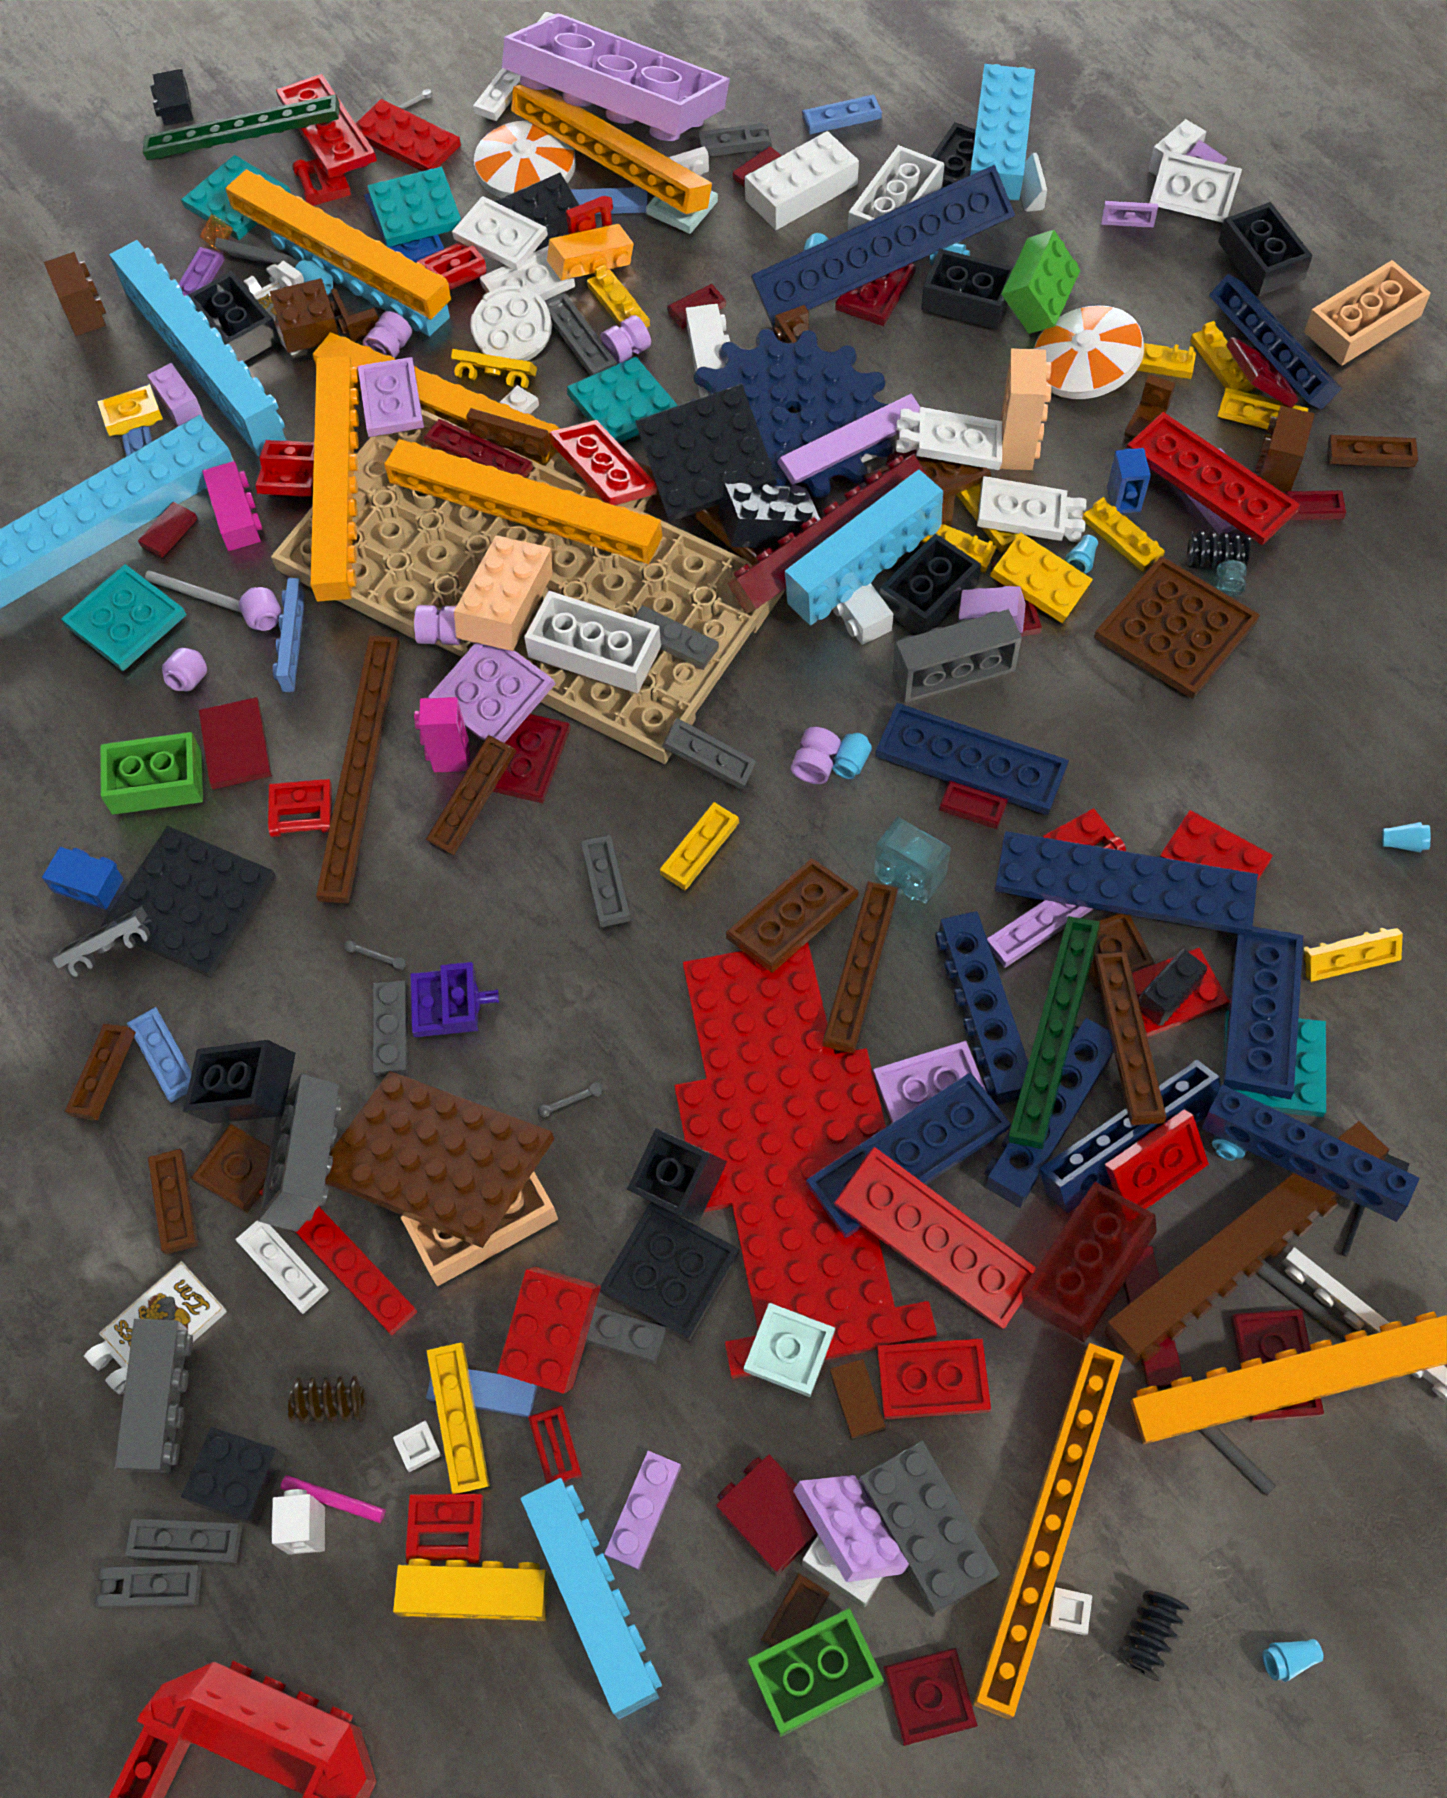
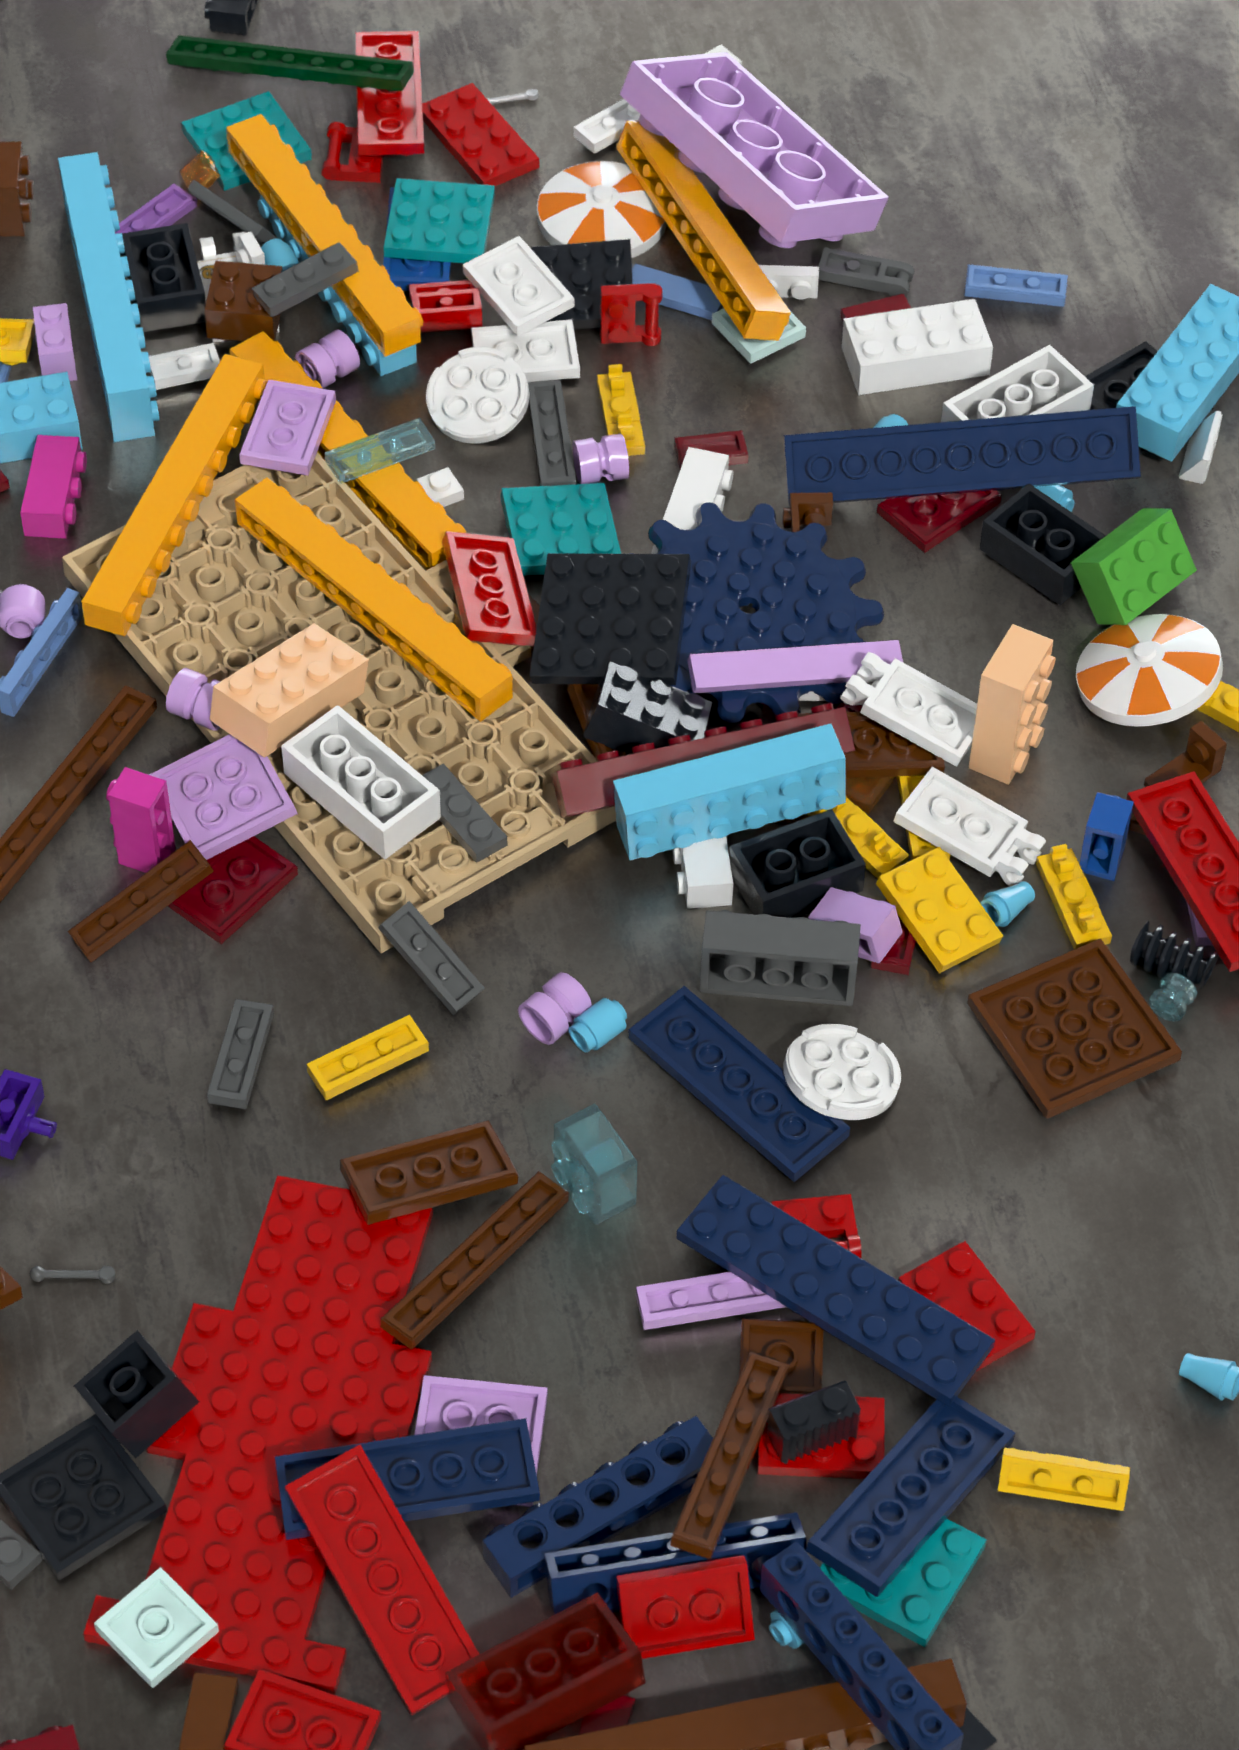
camera: 20 degrees right, 10 degrees down
red brick [255,440,314,497] -> none
reddish brown bracket [329,288,379,343] -> none
dark red tile [424,419,534,478] -> none
yellow plate [451,349,537,389] -> none
reddish brown plate [466,408,551,457] -> none
light orange brick [547,224,634,281] -> none
dark blue brick [935,911,1029,1105] -> none
dark red tile [939,781,1008,830] -> none
dark green plate [1009,916,1100,1149] -> none
none -> white plate [149,343,220,390]
none -> dark grey plate [252,242,359,318]
none -> clear light blue tile [325,418,435,484]
none -> white tile [783,1024,901,1120]

